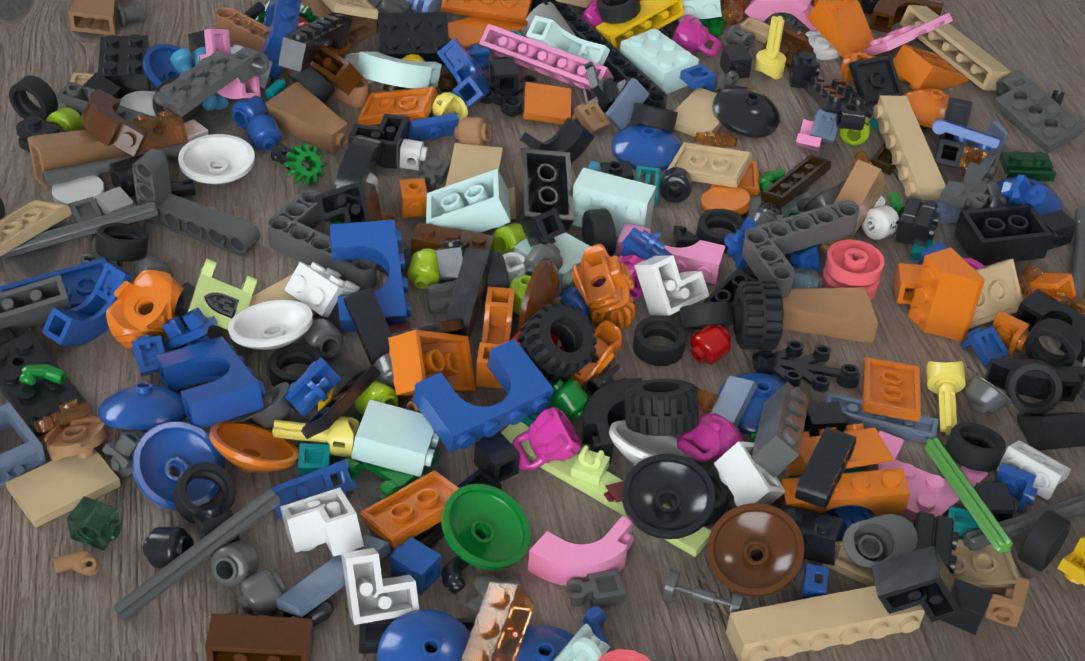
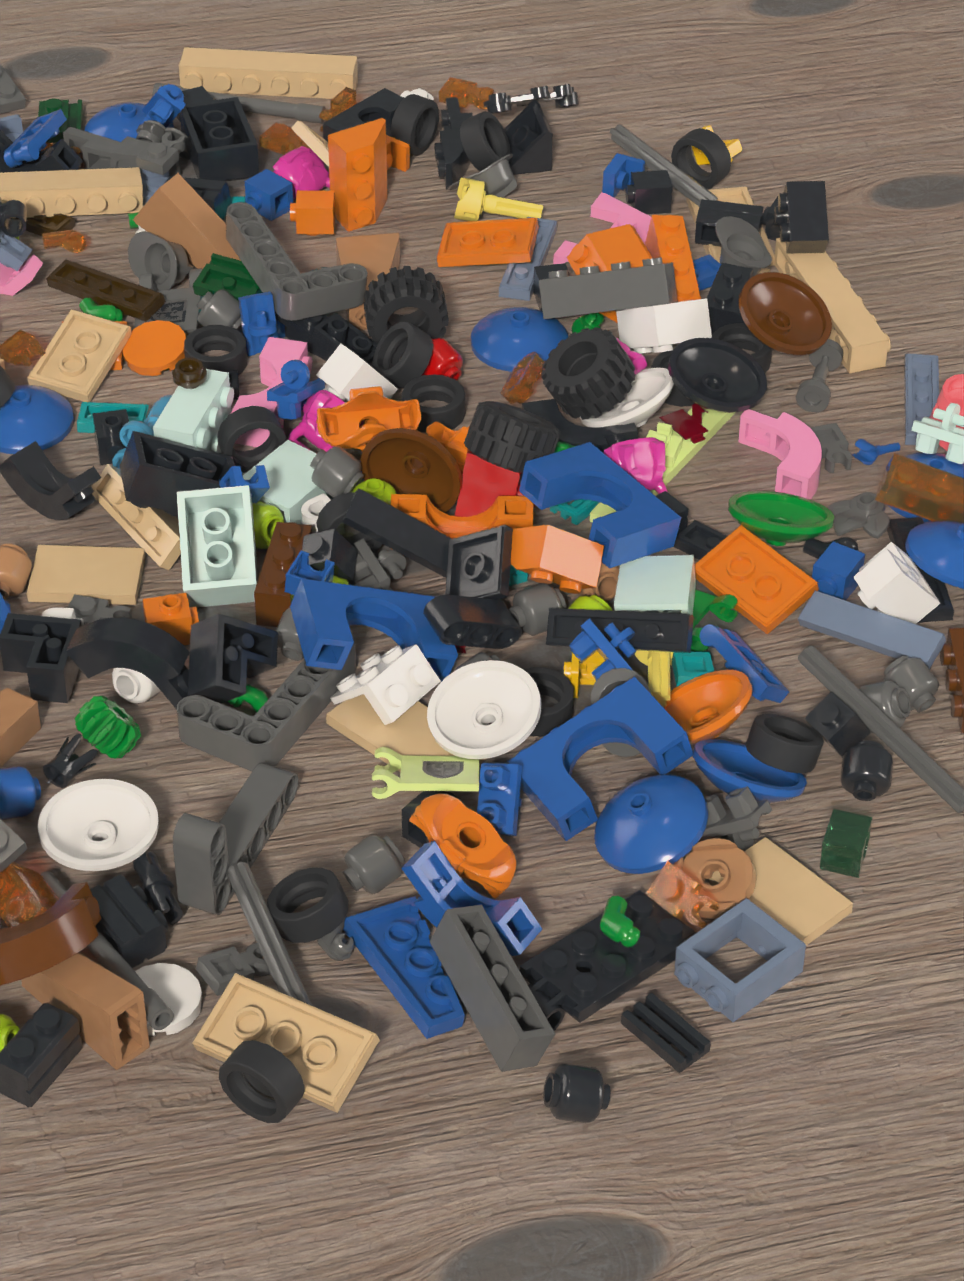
camera: 90 degrees left, 0 degrees up
medium nougat arm [52,550,100,576] -> none
light grey panel [96,186,134,215] -> none
blue bracket [131,335,165,377] -> none
white brick [280,488,364,556] -> none
black brick [520,208,566,247] -> none
black head [660,167,692,203] -> none
sand blue tile [710,376,757,427] -> none
black plant [752,340,860,392] -> none
black beam [795,427,857,509] -> none
coral wheel [821,239,885,300] -> none
bright green axle [924,438,1013,554] -> none
black tyre [946,422,1006,471] -> none
teal plate [947,506,979,538] -> none
blue bracket [960,326,1010,367] -> none
medium nougat bracket [985,577,1030,628] -> none
white bracket [997,440,1071,500] -> none
orange panel [1030,272,1077,299] -> none
none -> dark brown plate [172,358,207,389]
none -> blue piece [219,465,270,503]
none -> blue piece [285,550,335,595]

